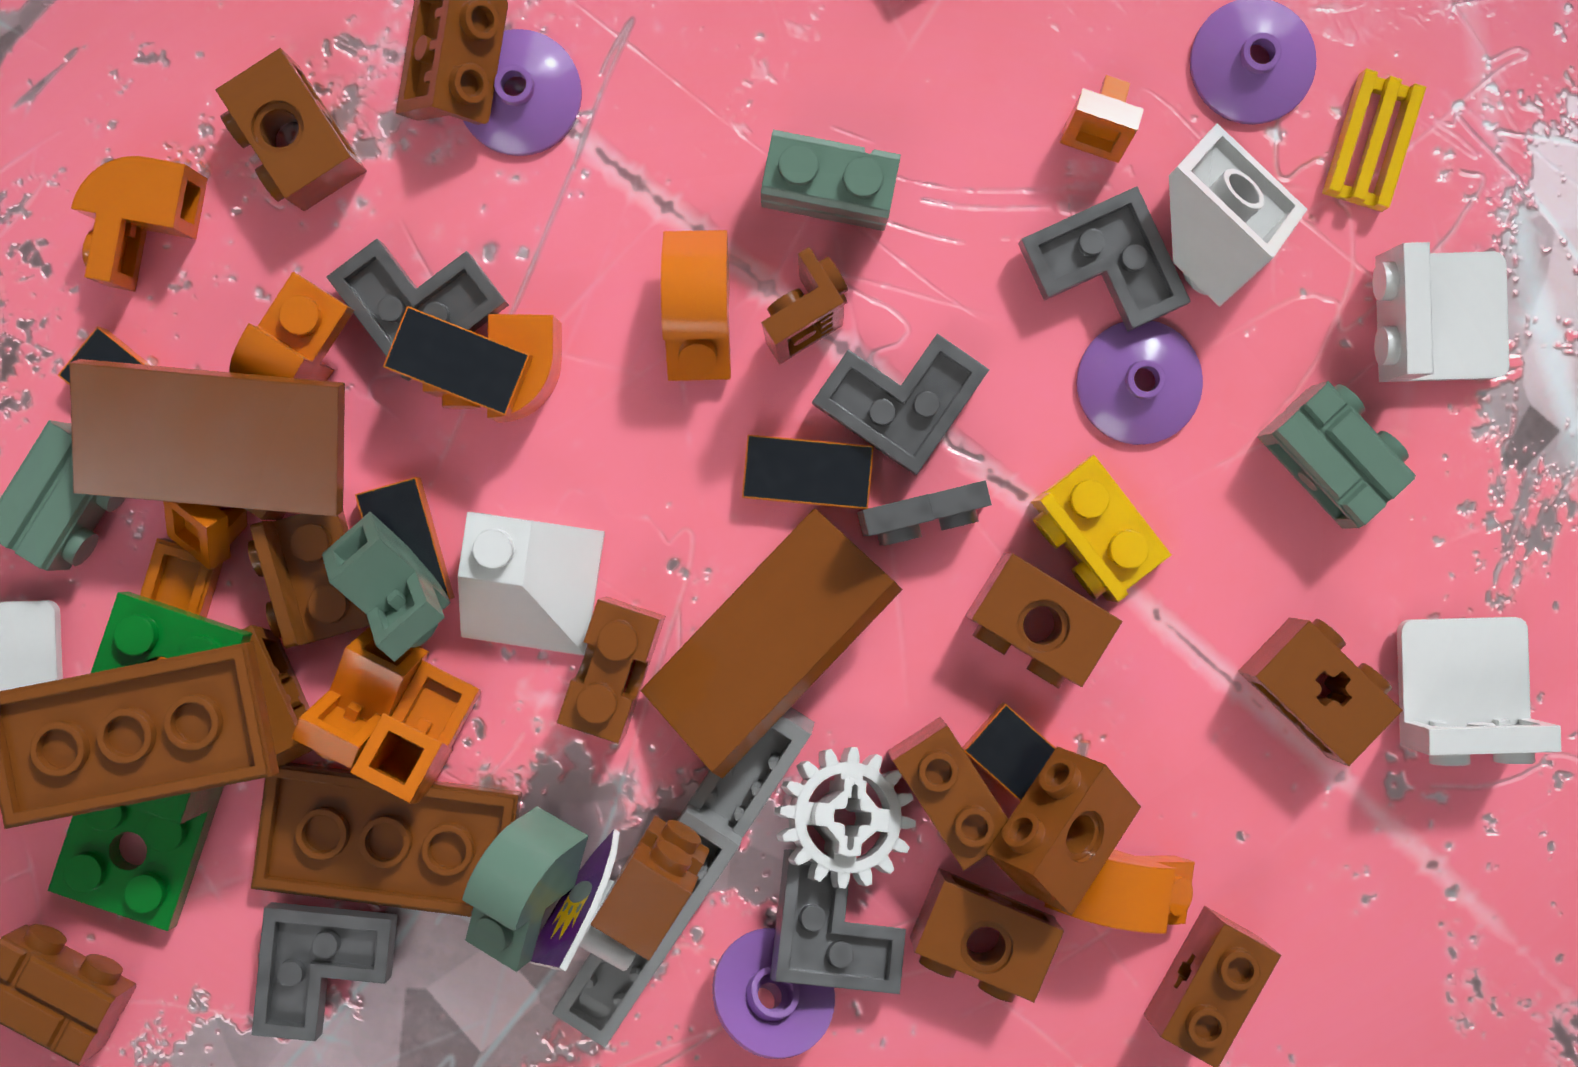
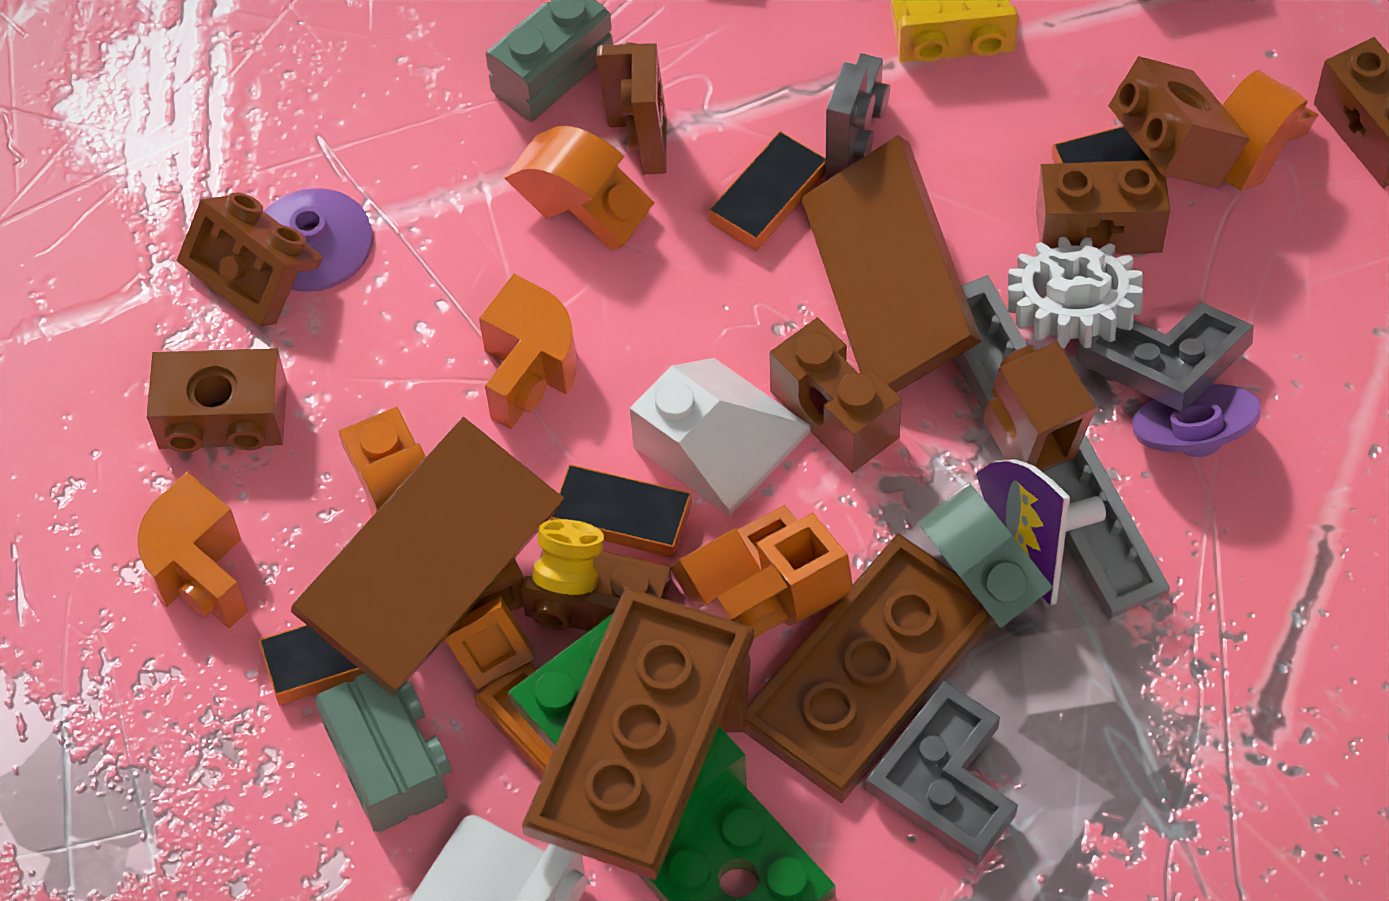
camera: 50 degrees left, 30 degrees down
sand green brick [322,512,451,662] -> none
flat silver plate [326,239,509,381] -> none
black tile [383,306,533,417] -> none
flat silver plate [812,333,990,475] -> none
dark orange brick [910,868,1064,1003] -> none
dark orange brick [965,553,1123,689] -> none
none -> yellow wheel [532,519,604,595]

